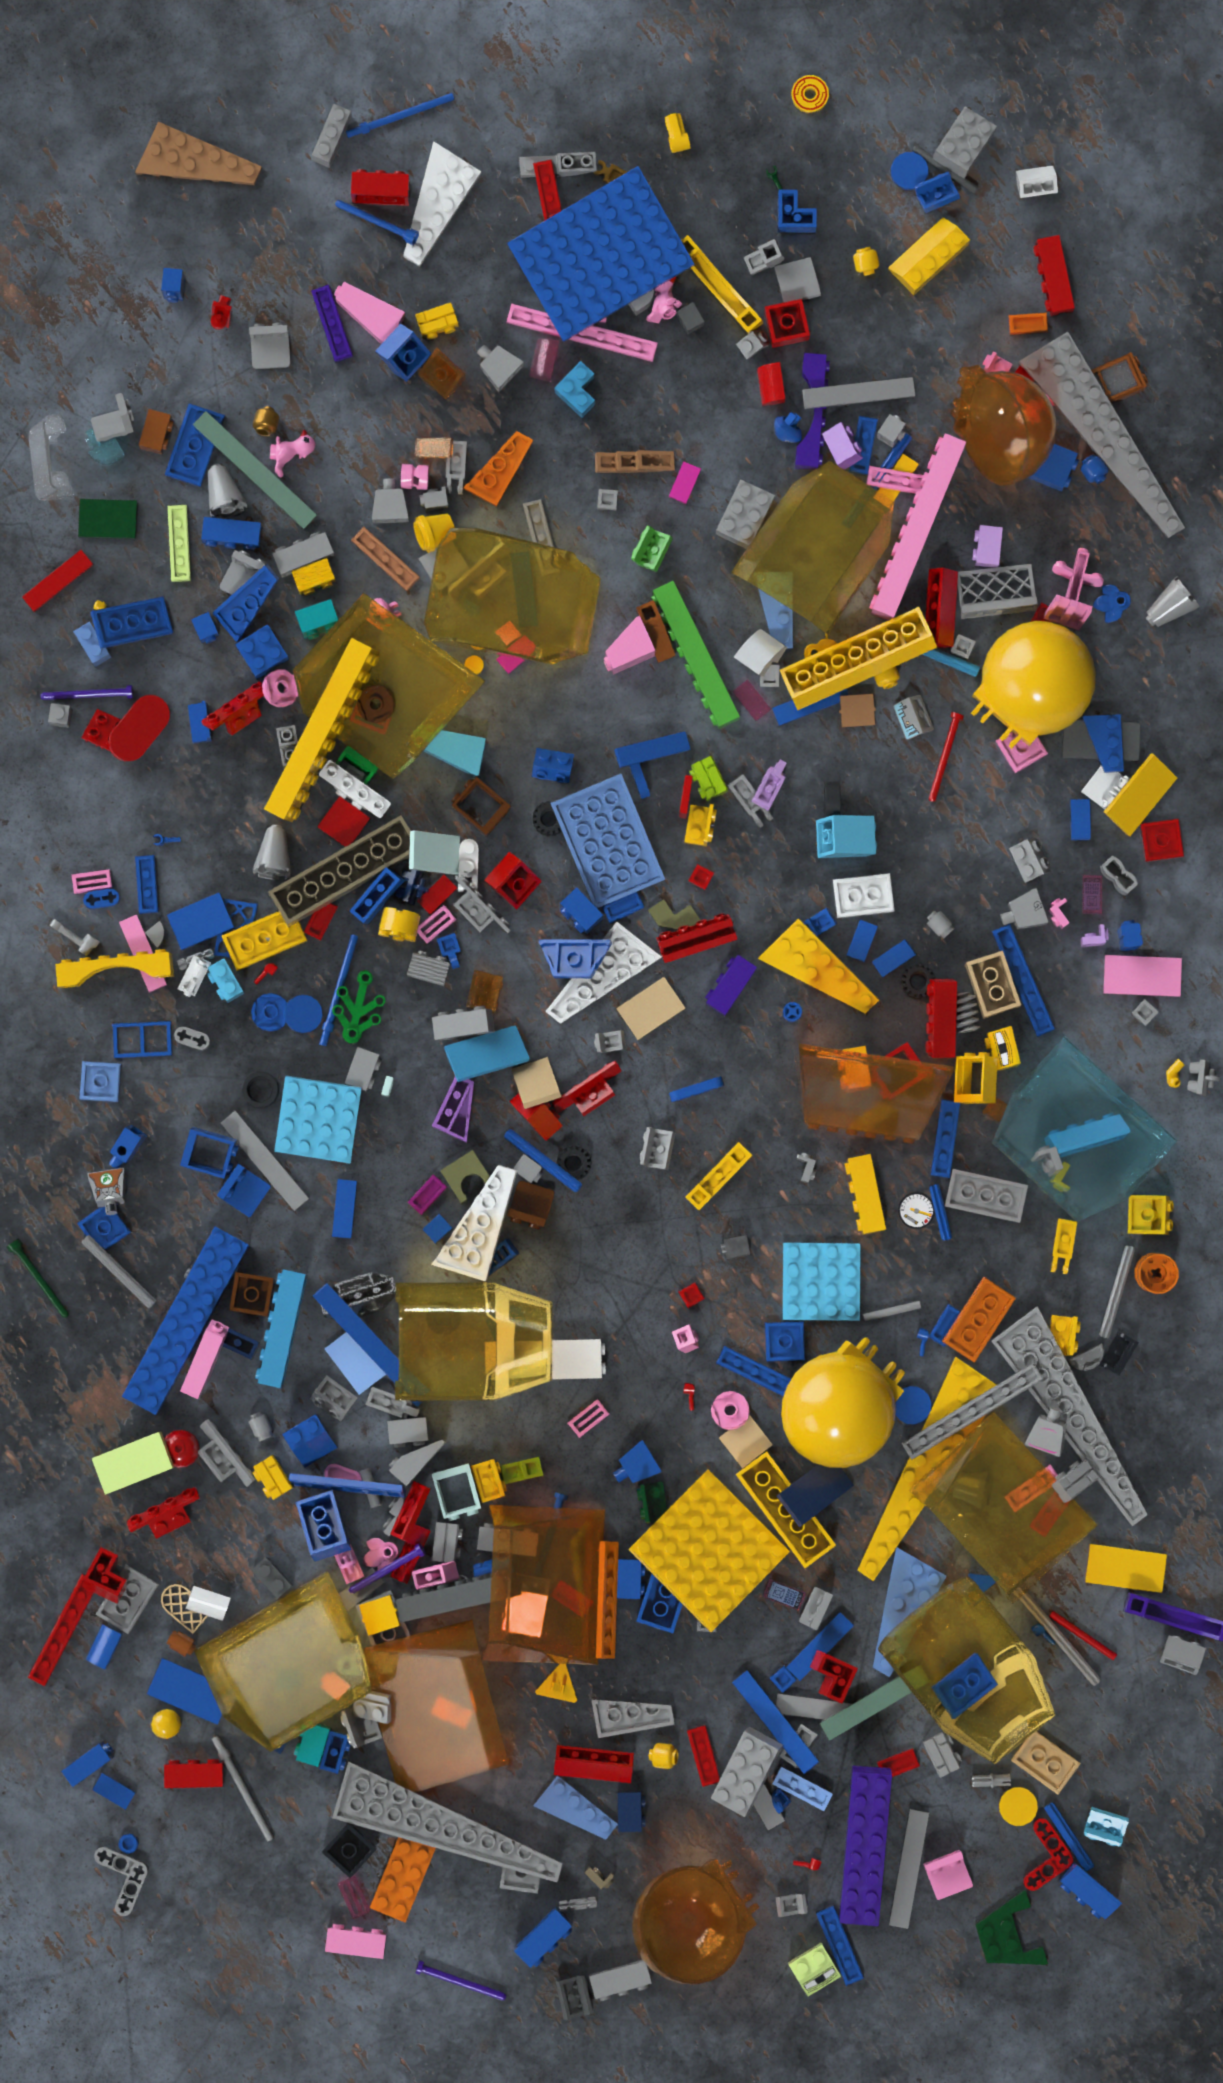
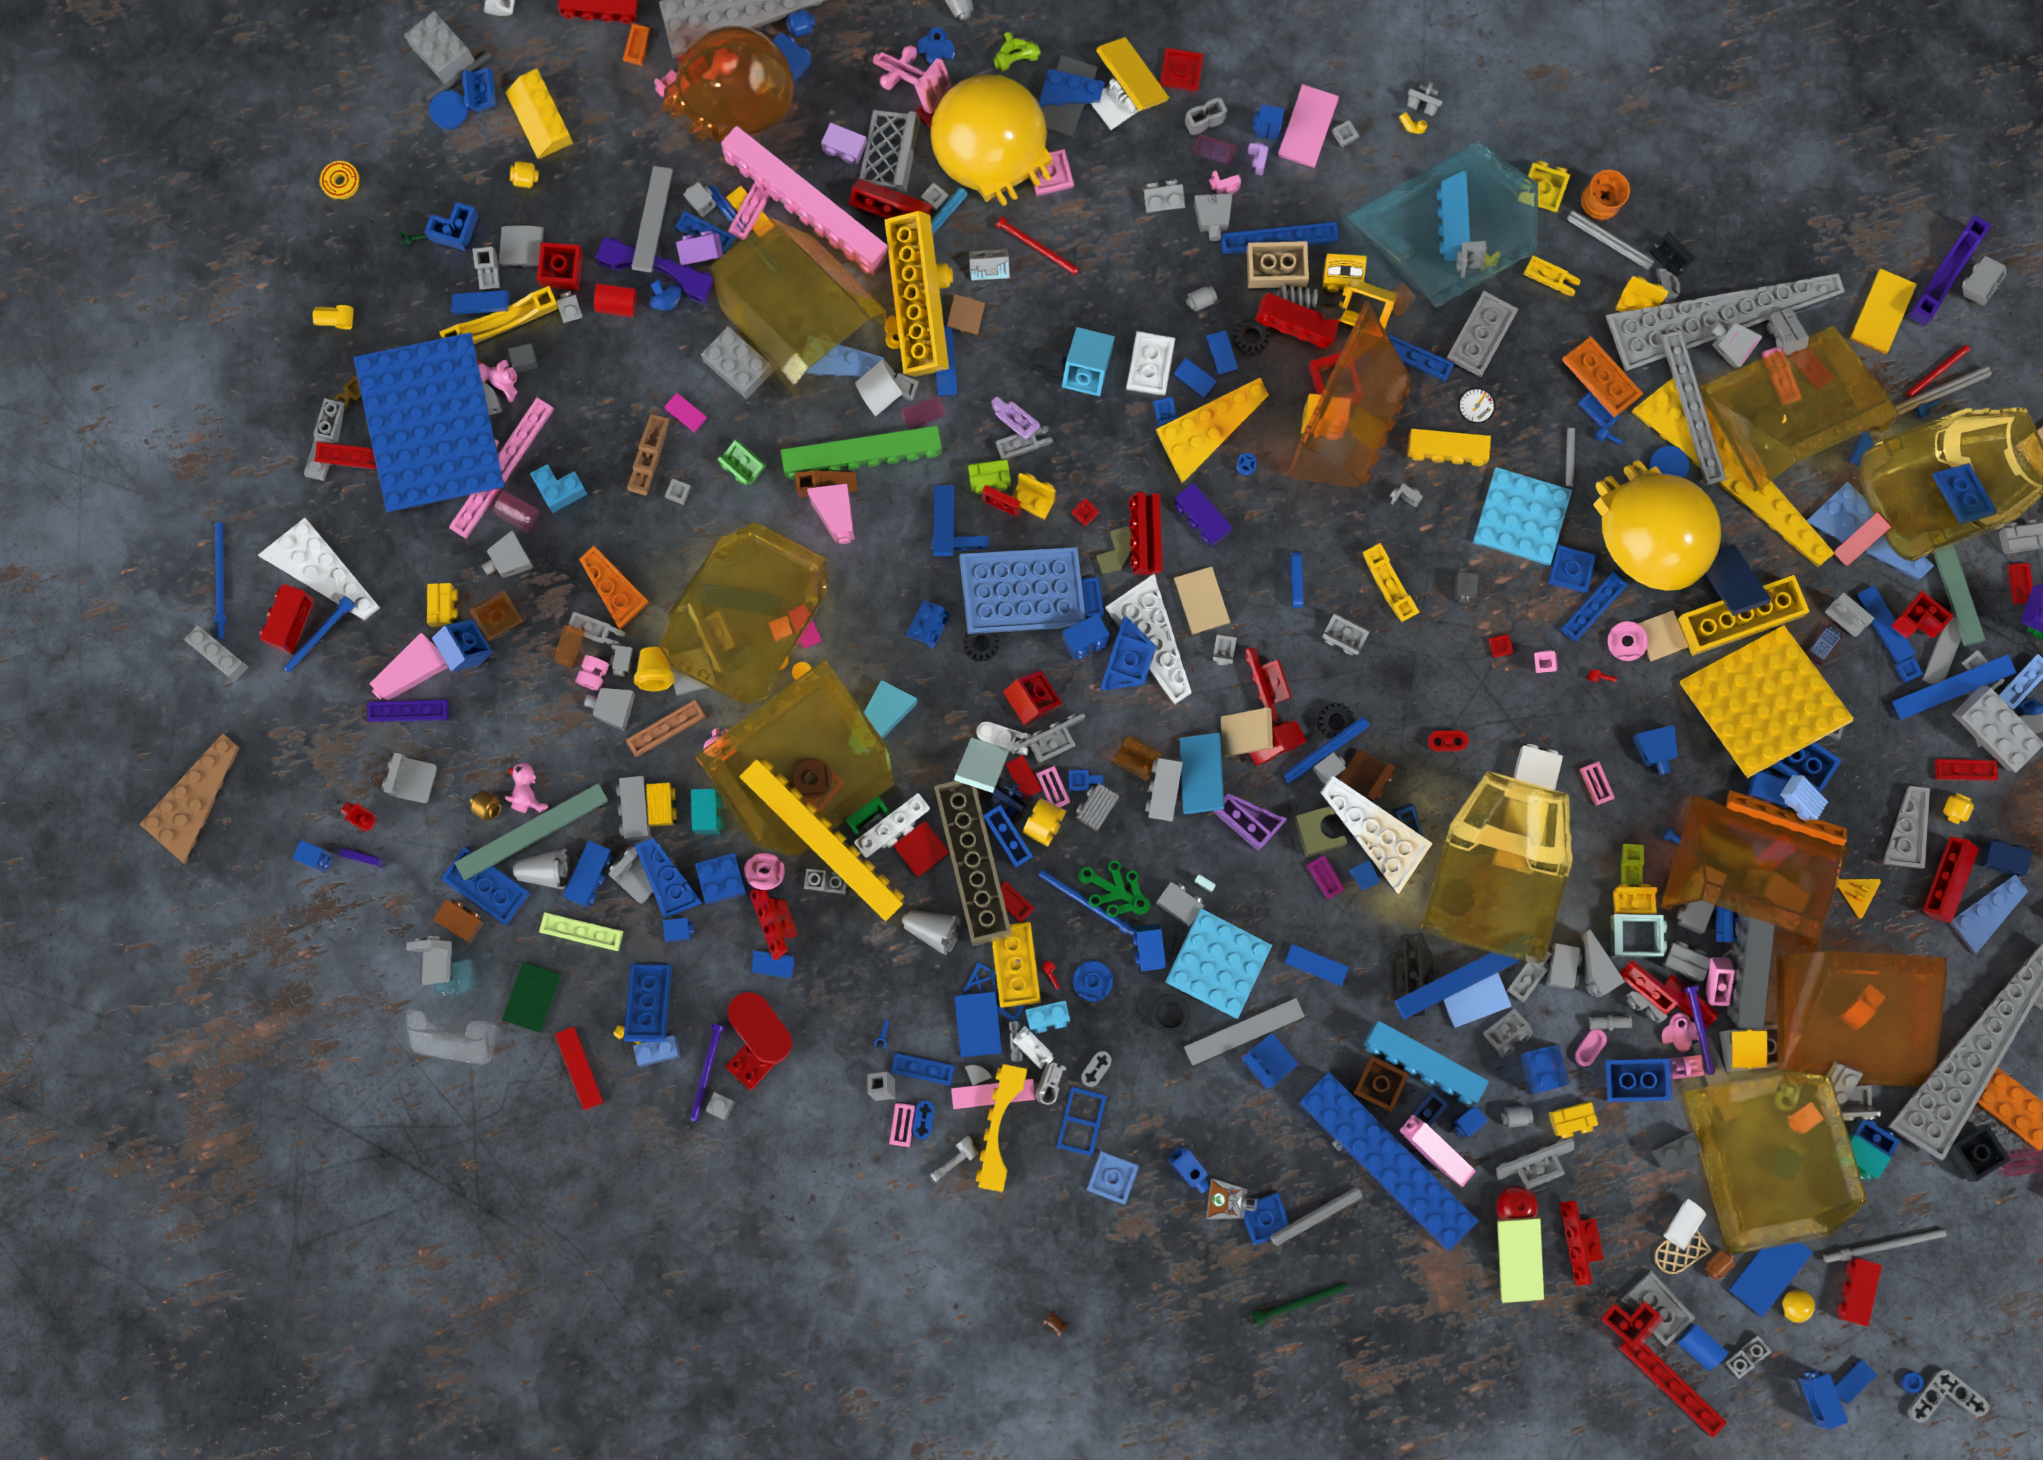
camera: 70 degrees left, 5 degrees down
blue window [180,1127,239,1179] -> none
blue tile [284,995,322,1033] -> none
blue tile [289,1473,406,1498] -> none
reddish brown window [451,777,511,837] -> none
light grey tile [523,499,560,577] -> none
dark green bracket [637,1481,667,1523] -> none
blue axle [929,1184,952,1241] -> none
blue slope [1070,799,1091,840] -> none
none -> dark purple tile [339,848,384,868]
none -> blue tile [451,290,510,315]
none -> light grey brick [867,1072,895,1101]
none -> lime piece [993,32,1041,72]
none -> light grey piece [1035,1062,1066,1105]
none -> blue brick [1132,924,1166,971]
none -> clear smoke slope [1316,303,1346,320]
none -> red plate [1427,730,1469,752]
none -> blue brick [1451,1106,1488,1138]
none -> light grey slope [1725,1334,1772,1379]
none -> light blue brick [1780,775,1828,821]
none -> tile [1834,511,1893,566]

